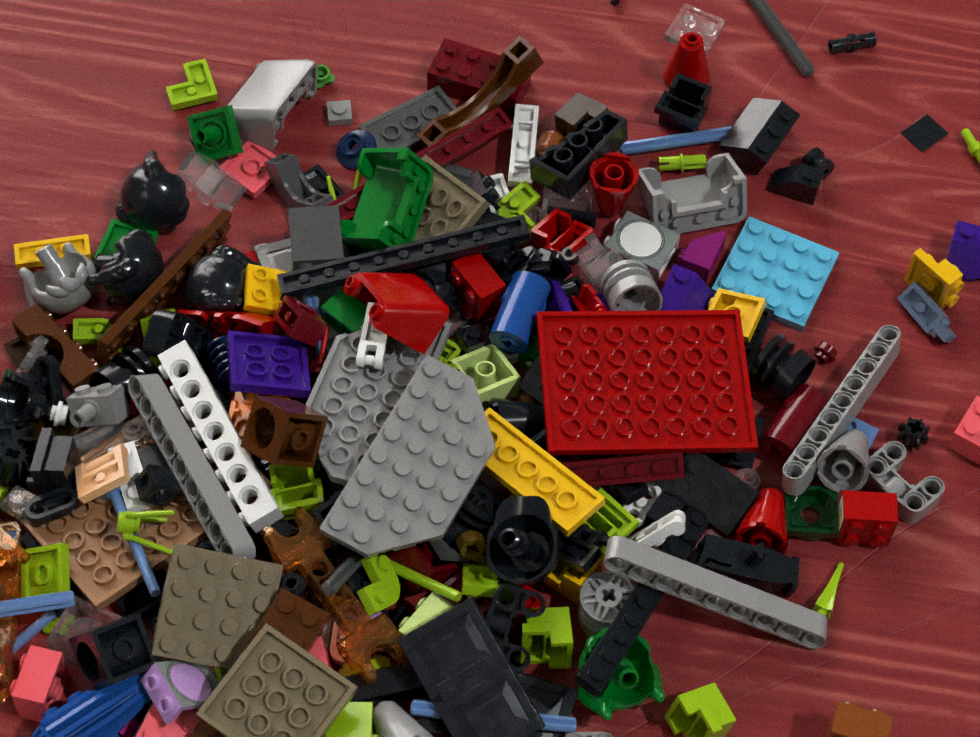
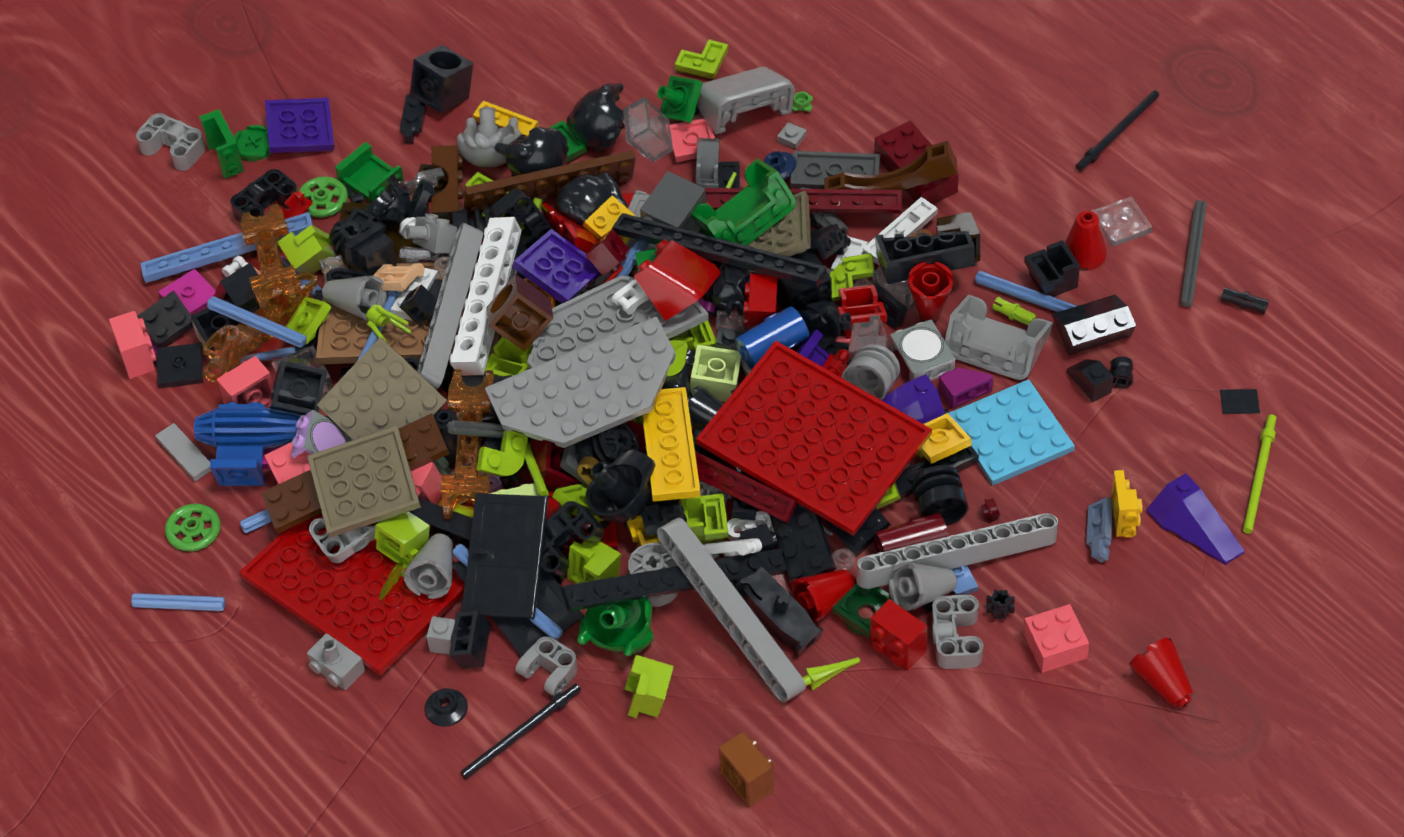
camera: 45 degrees right, 5 degrees down
none -> light grey cone [322,275,387,320]

